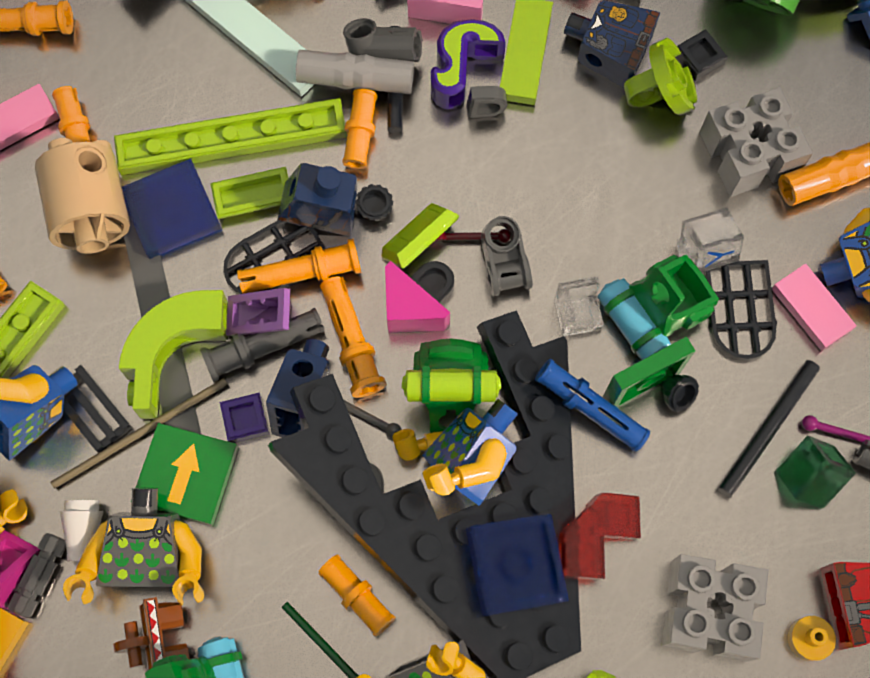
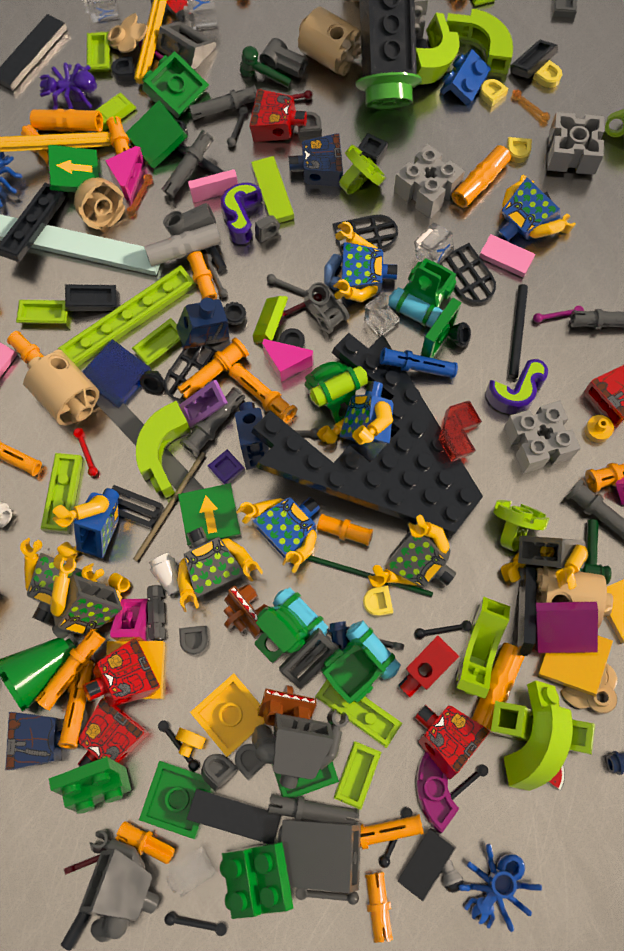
camera: 25 degrees left, 0 degrees up
clear blue tile [466,514,569,617] -> none
clear green panel [777,435,856,508] -> none
none -> lime tile [16,300,68,324]
none -> black tile [65,284,117,311]
none -> red hinge [73,428,98,477]
none -> black piece [140,370,165,393]
none -> dark grey tile [179,625,209,656]
none -> dark grey hinge [203,254,228,298]
none -> torso [236,497,320,573]
none -> dark grey hinge [266,274,314,297]
none -> medium blue arm [324,254,343,290]
none -> black window [332,215,398,259]
none -> torso [333,222,398,303]
none -> dark purple animal [486,359,548,414]

